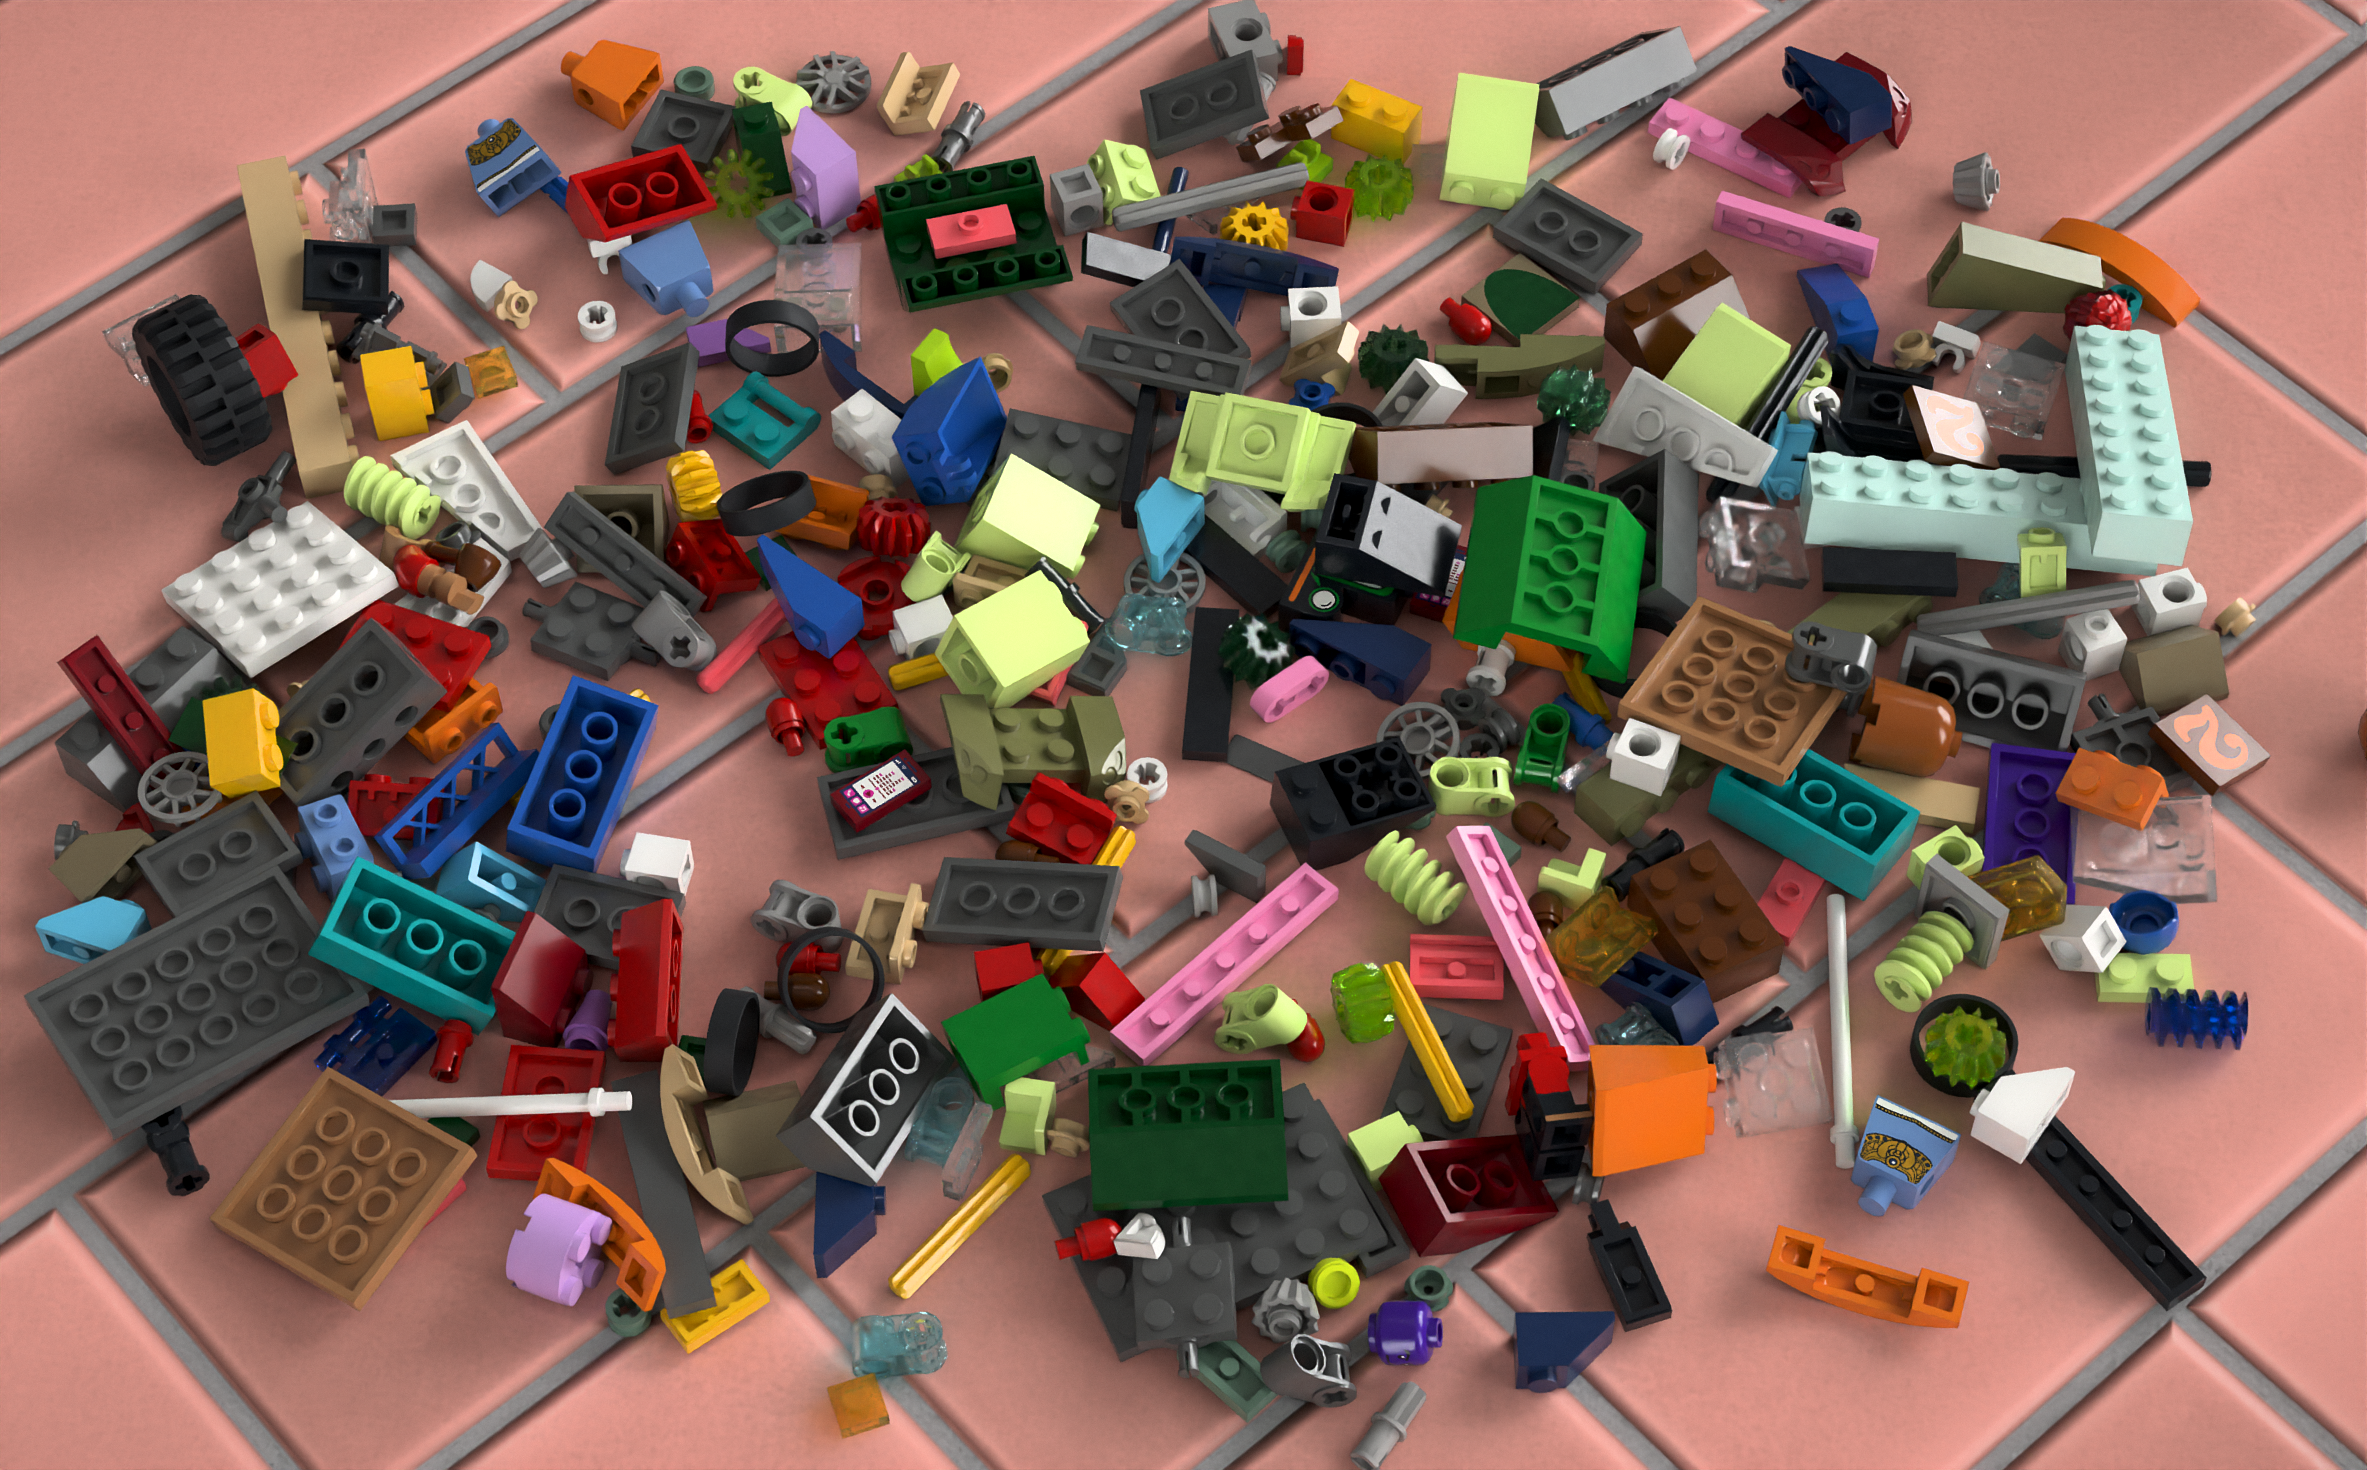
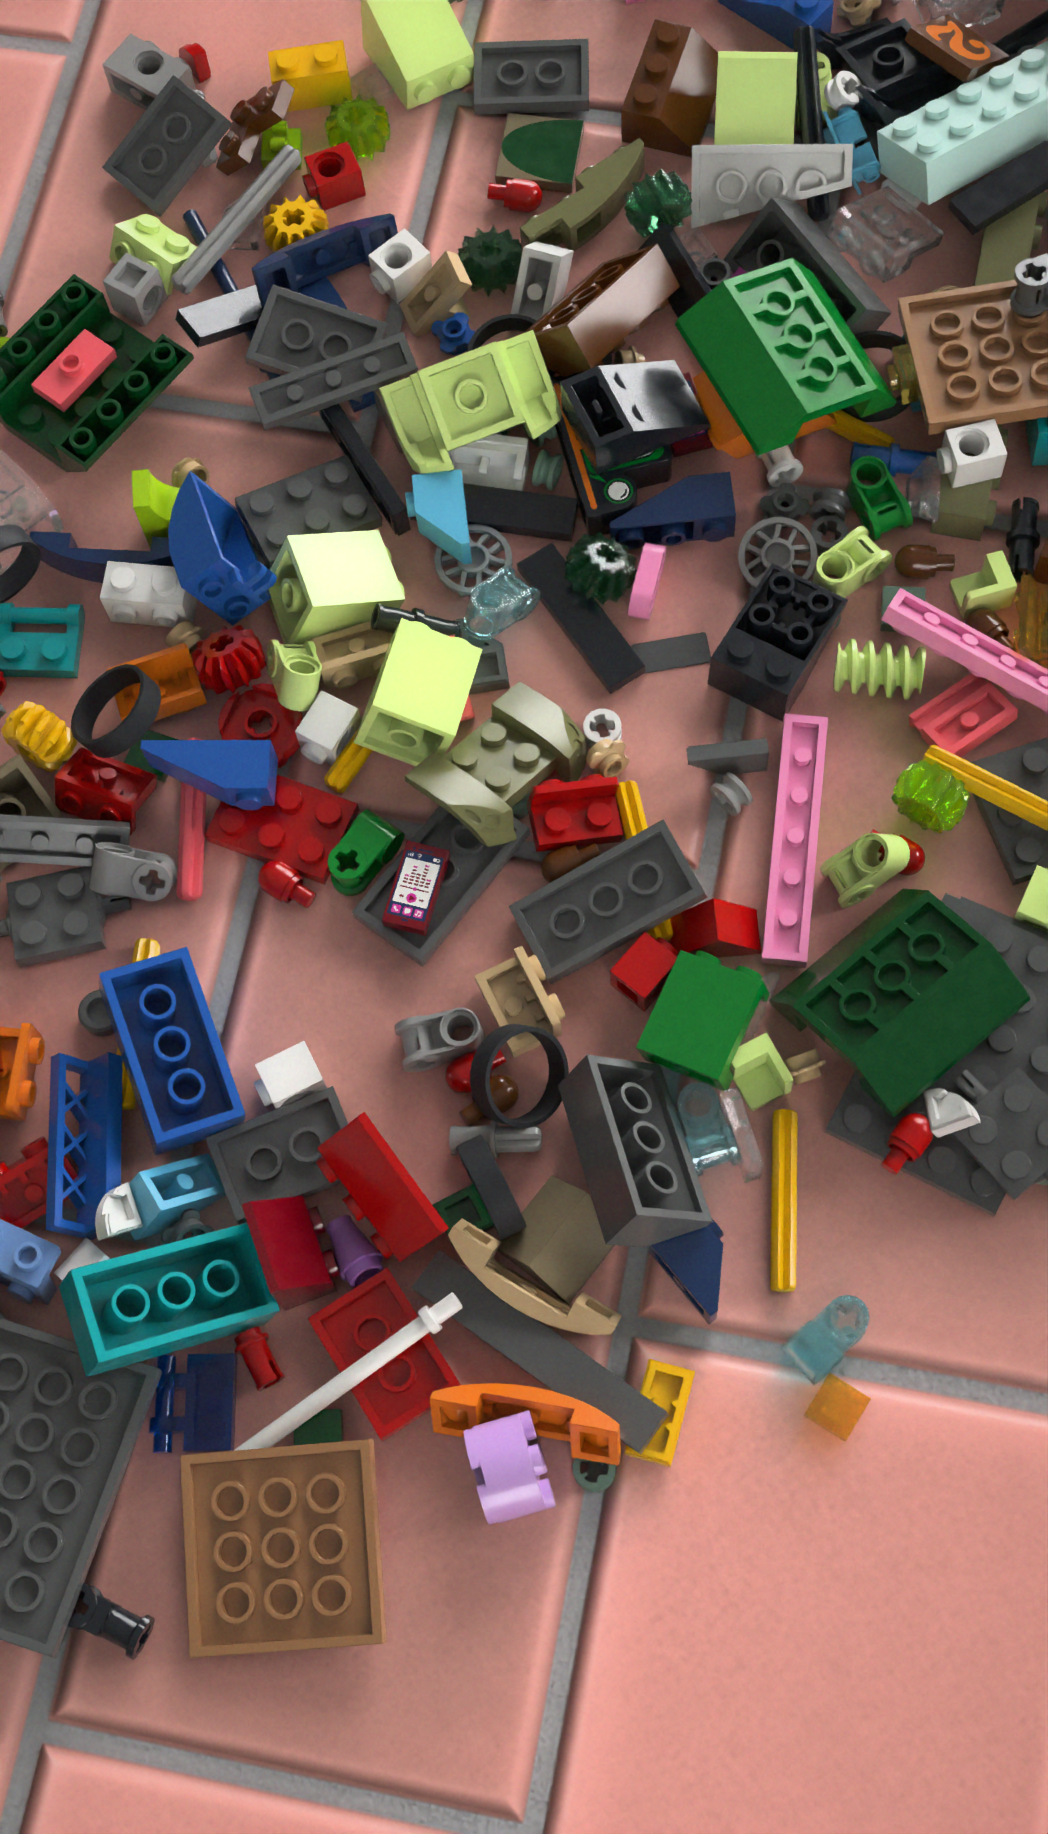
camera: 30 degrees left, 15 degrees up
none -> white tile [95,1182,143,1241]
none -> clear yellow plate [886,344,918,405]

